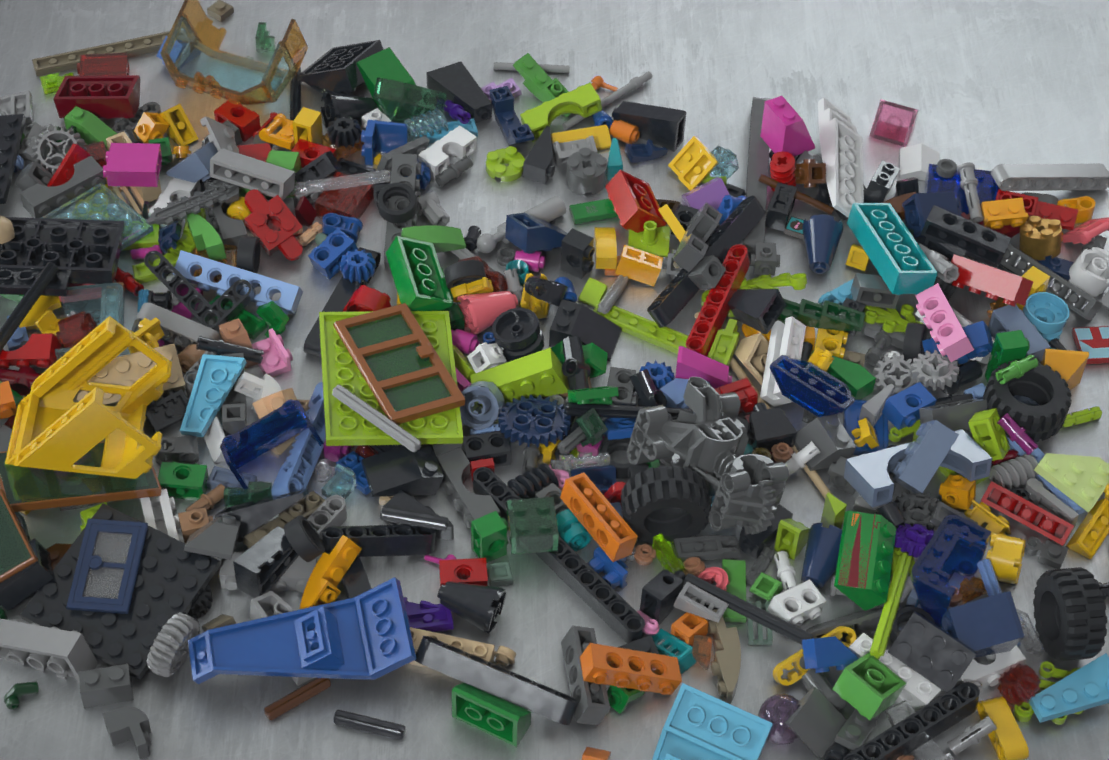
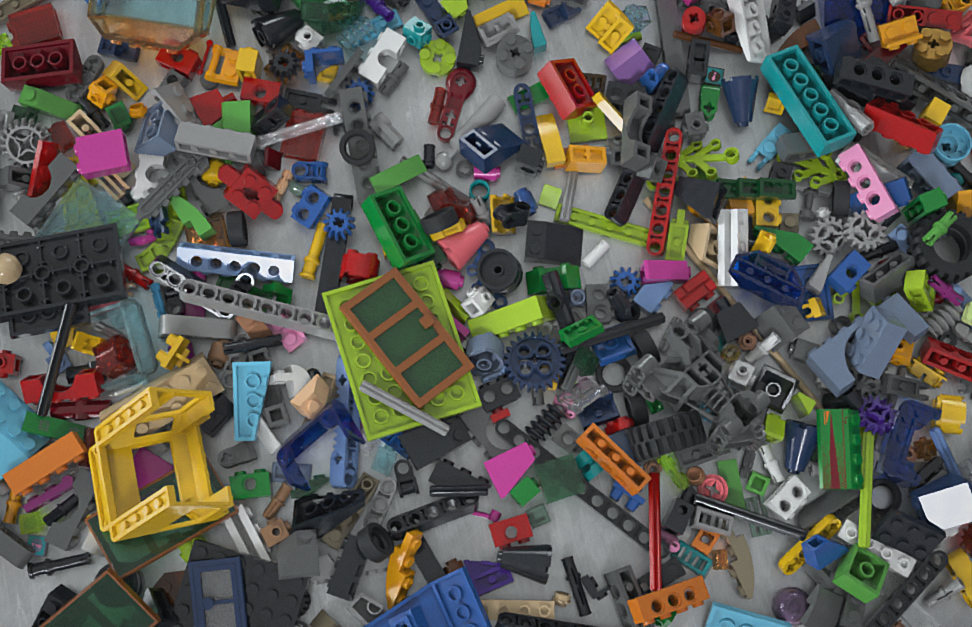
camera: 15 degrees left, 30 degrees up
none -> dark blue slope [97,35,142,62]
none -> light grey beam [179,279,336,341]
none -> yellow pin [299,222,327,281]
none -> black piece [394,459,420,498]
none -> teal brick [402,16,432,49]
none -> clear red pin [427,87,447,126]
none -> dark red beam [437,67,477,143]
none -> dark pink slope [483,442,537,499]
none -> dark blue beam [513,83,542,150]
none -> black pin [561,556,592,617]
none -> sand blue plate [568,289,586,308]
none -> black bracket [580,574,610,601]
none -> white hinge [581,240,610,269]
none -> red axle [648,472,662,591]
none -> green piece [698,84,720,122]
none -> black slope [750,364,800,414]

